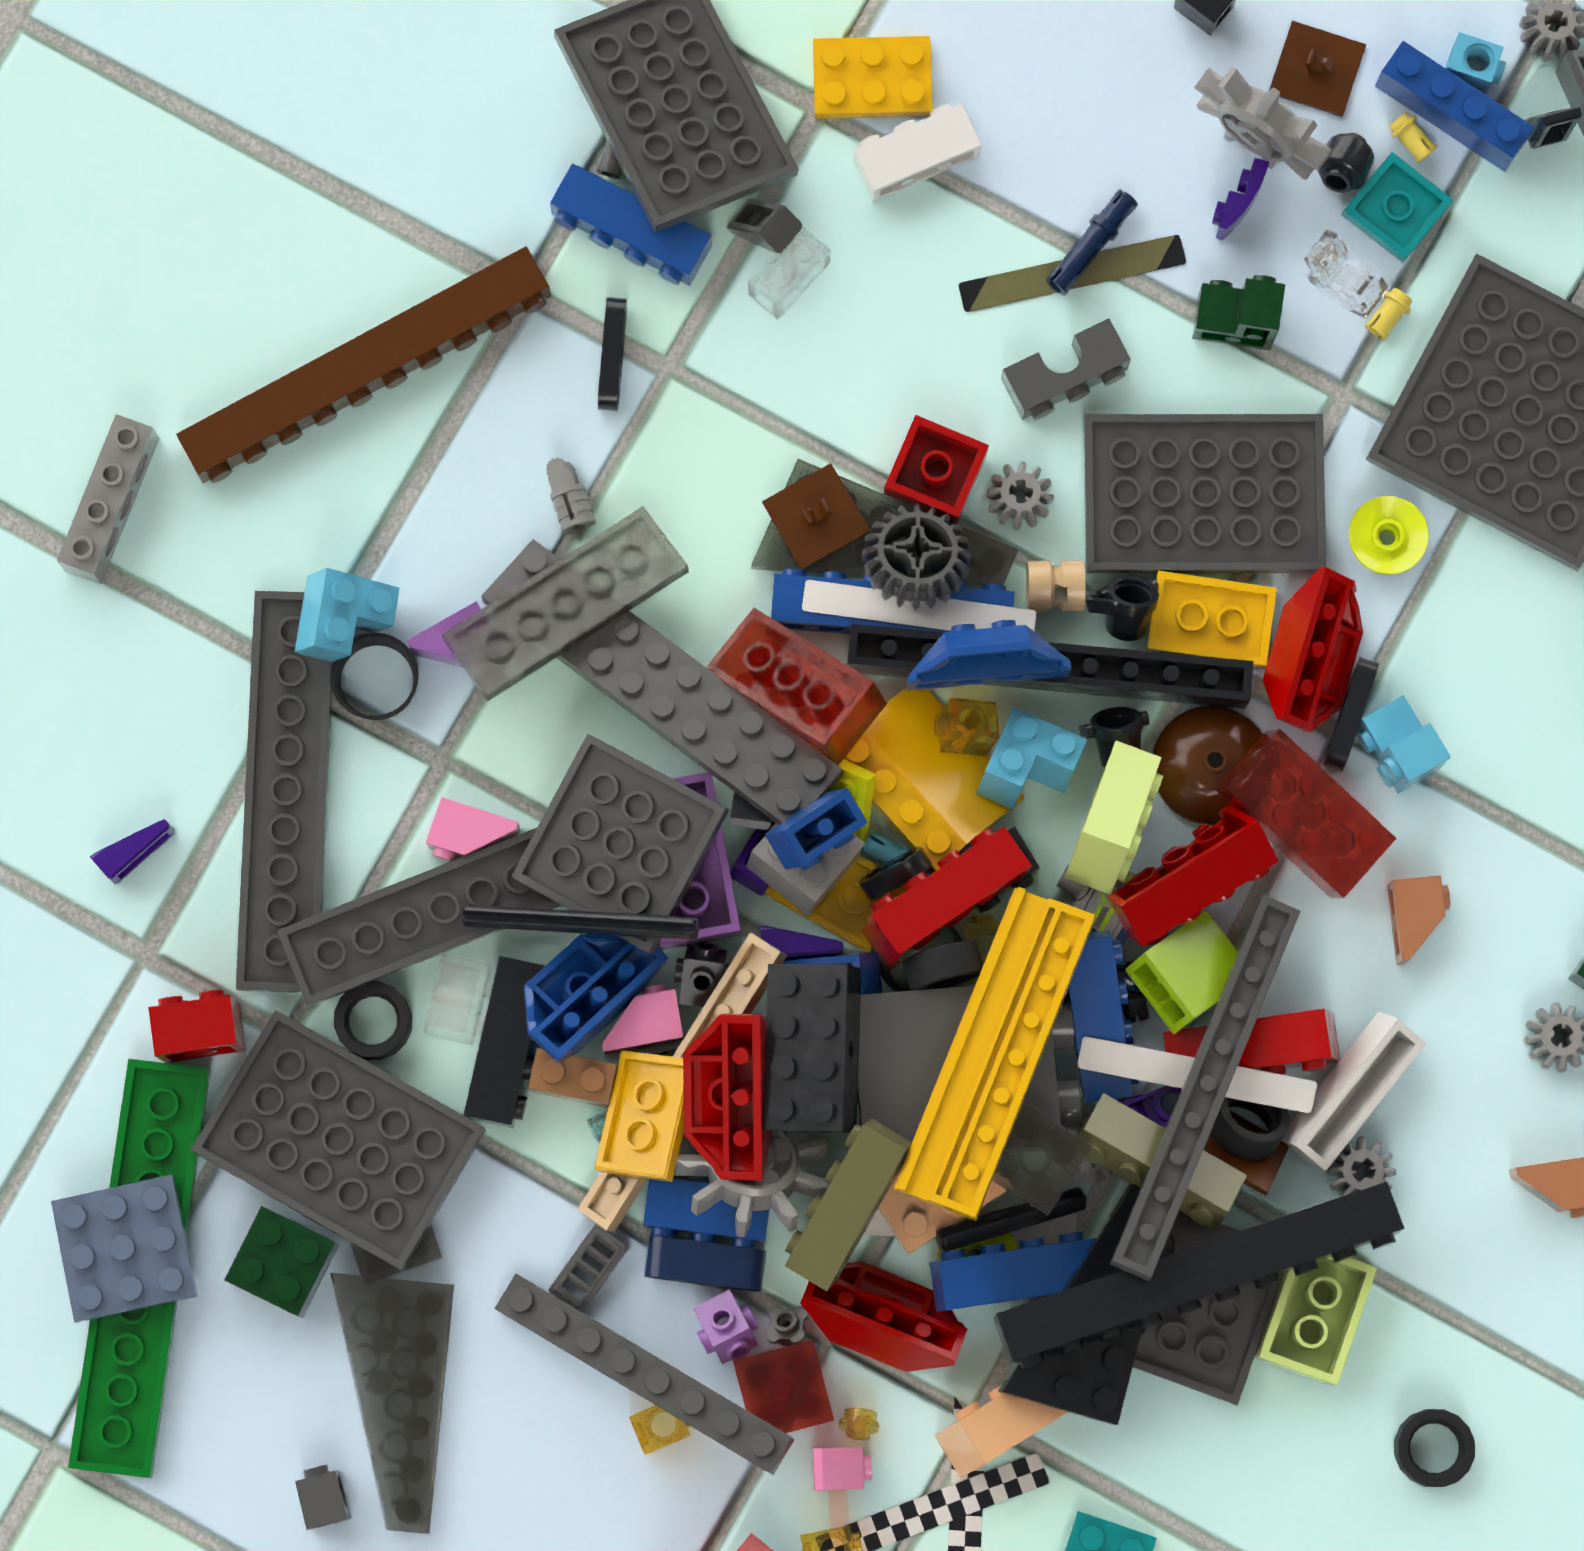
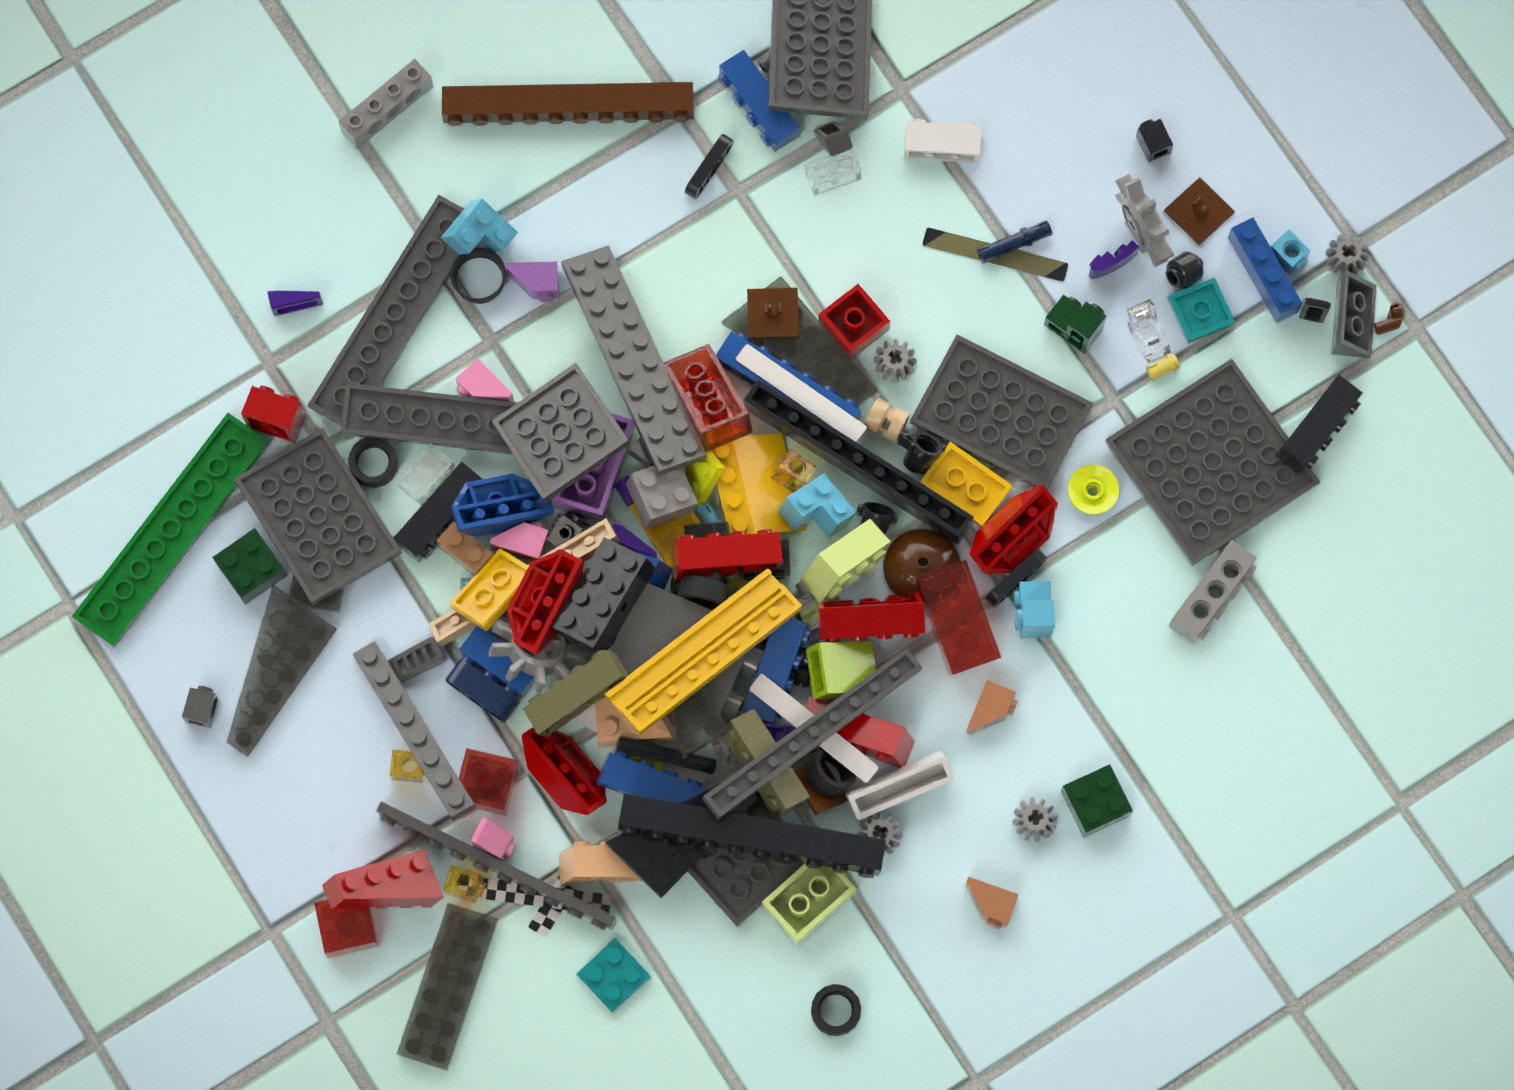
camera: 30 degrees right, 5 degrees down
sand blue plate [51,1175,198,1323] -> none
clear smoke plate [442,506,689,701] -> none
black axle [462,905,699,940] -> none
light grey hinge [546,457,596,534] -> none
medium lavender brick [693,1289,759,1364] -> none
blue brick [765,788,868,871] -> none
dark grey plate [765,1306,809,1346] -> none
yellow plate [813,36,933,119] -> none
clear yellow plate [838,1408,880,1440] -> none
dark grey gear [862,503,971,611] -> none
blue wedge [907,620,1071,691] -> none
dark grey arch [1001,318,1131,420] -> none
light yellow pin [1389,112,1438,163] -> none
none -> dark grey plate [376,801,617,931]

